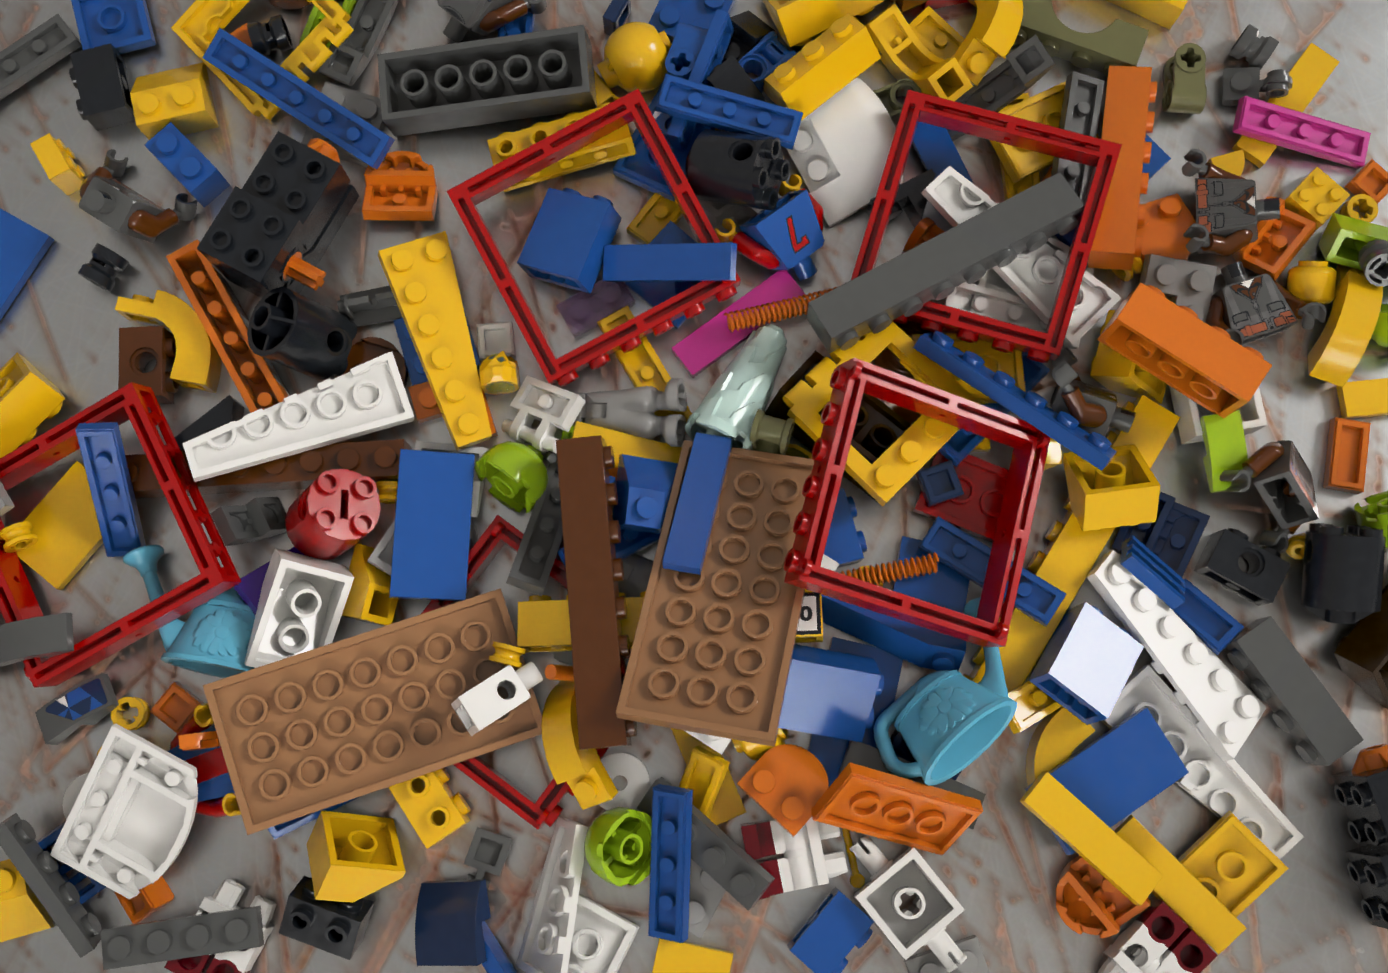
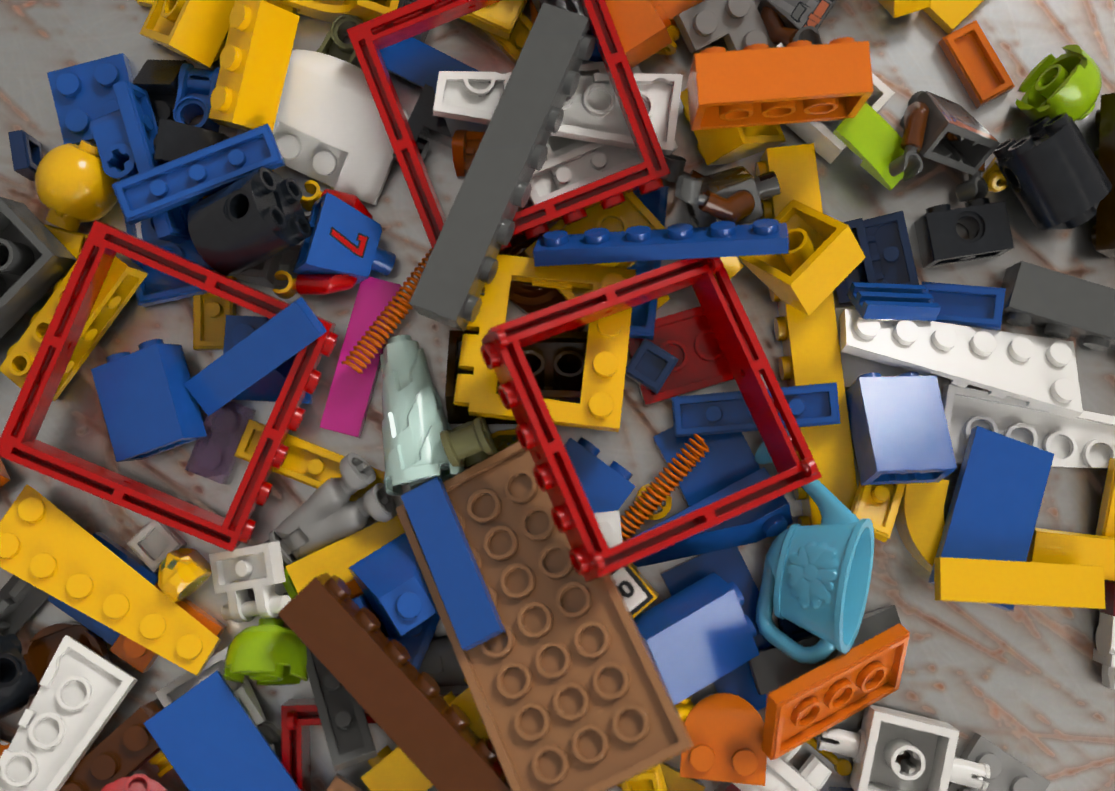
camera: 35 degrees left, 5 degrees up
orange slope [1056,855,1151,938] -> none

